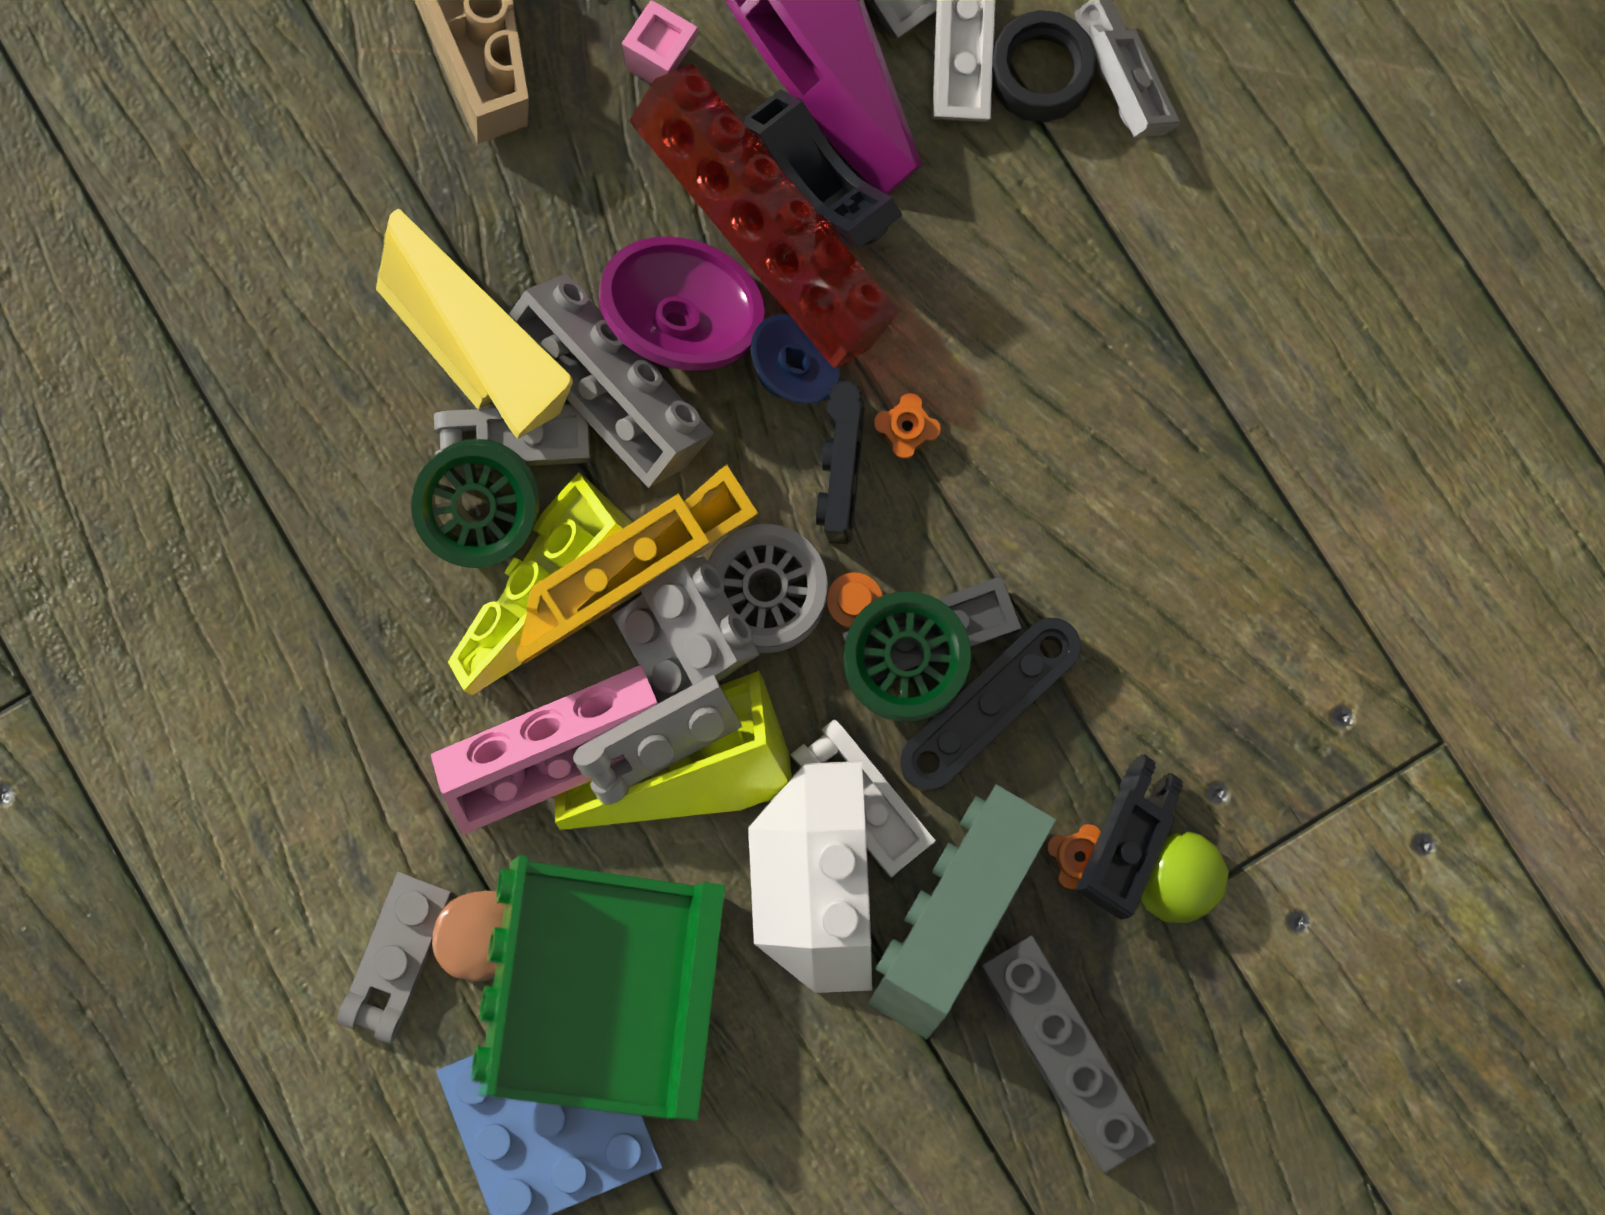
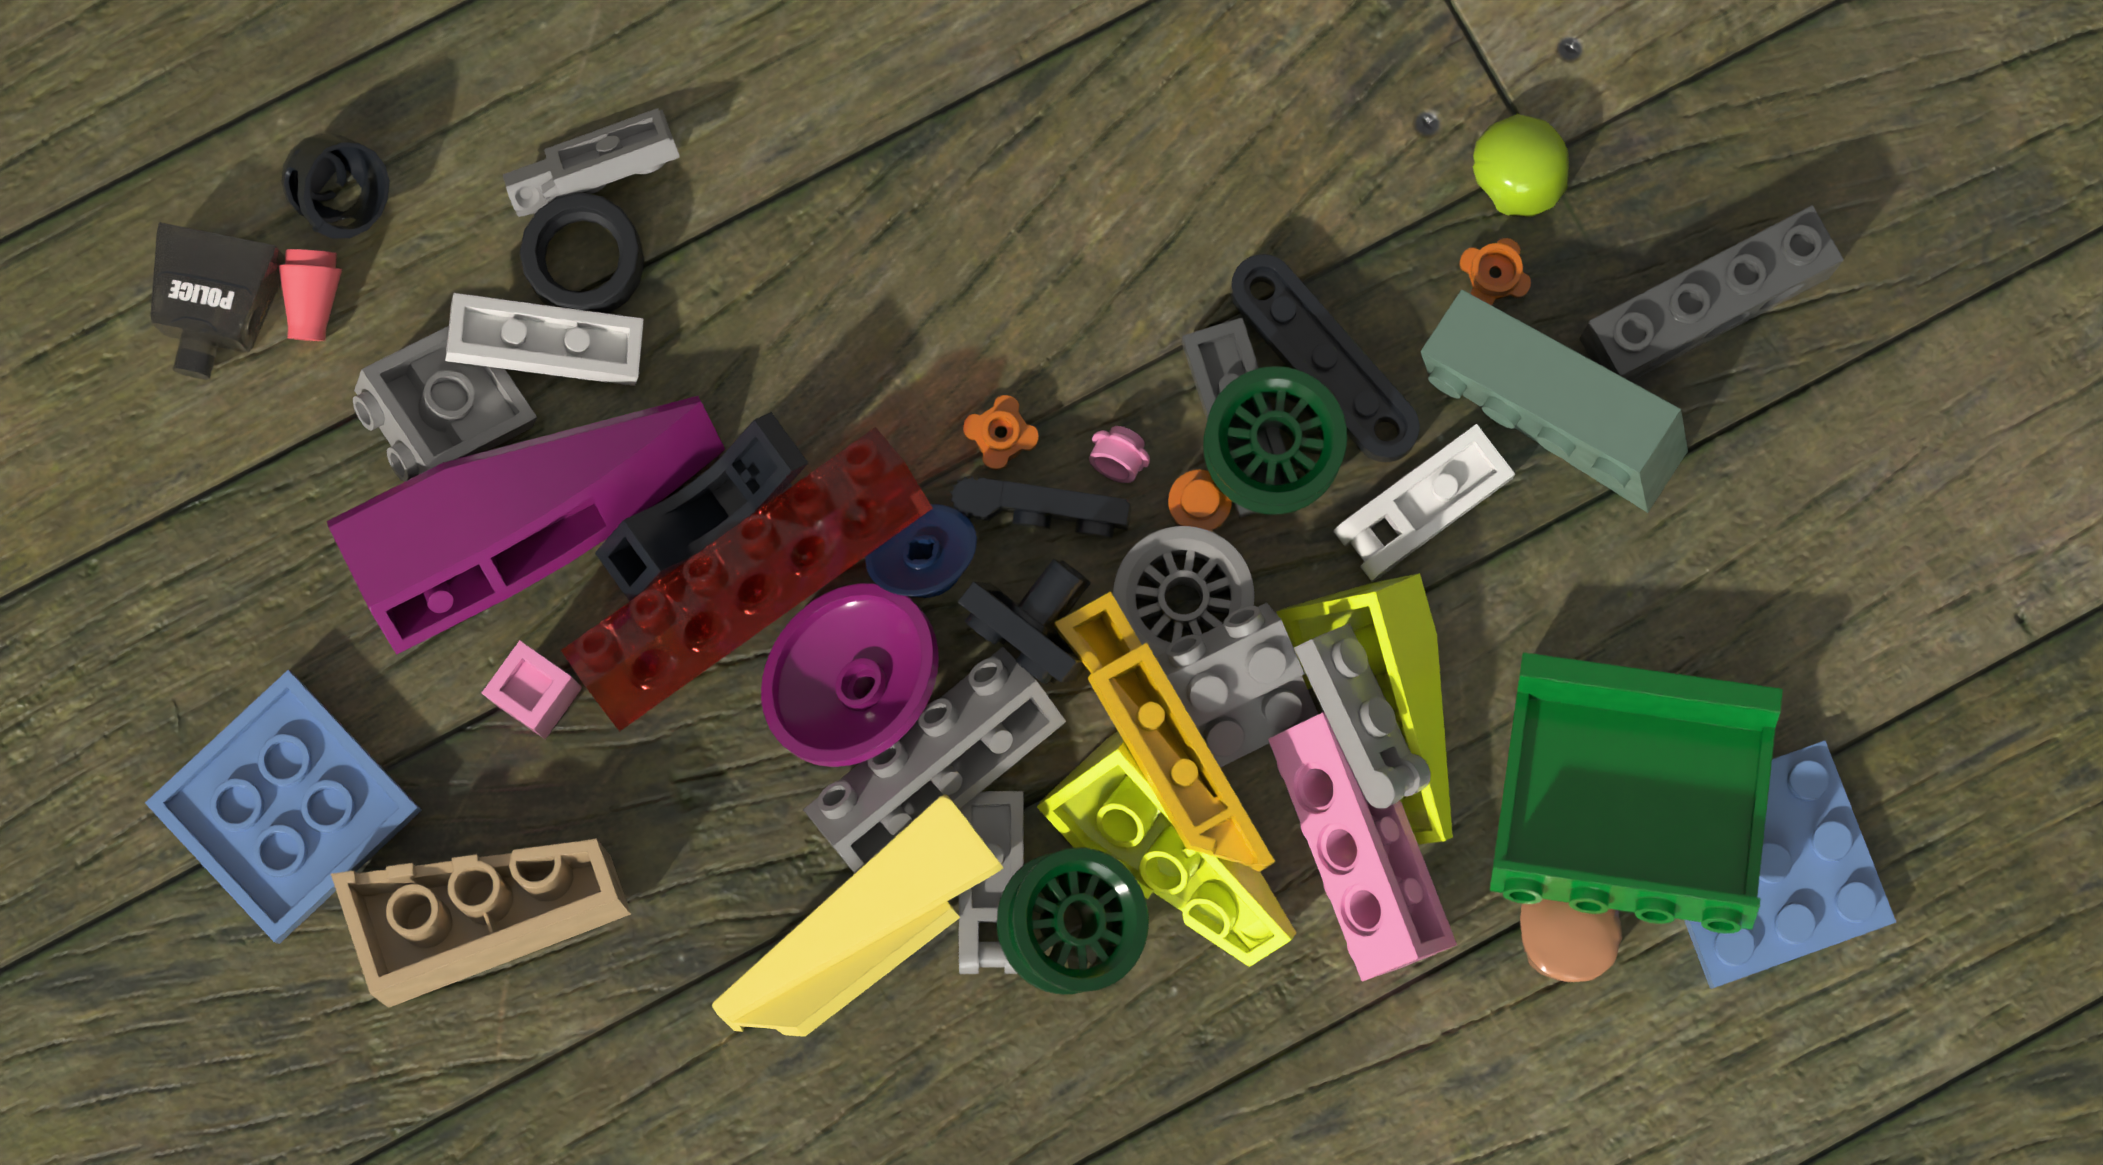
camera: 85 degrees left, 0 degrees up
light grey plate [337,872,454,1044] -> none
white wedge [748,761,872,993] -> none
black hinge [1076,754,1183,920] -> none
none -> black plate [958,558,1091,684]
none -> bright pink plate [1089,426,1150,483]

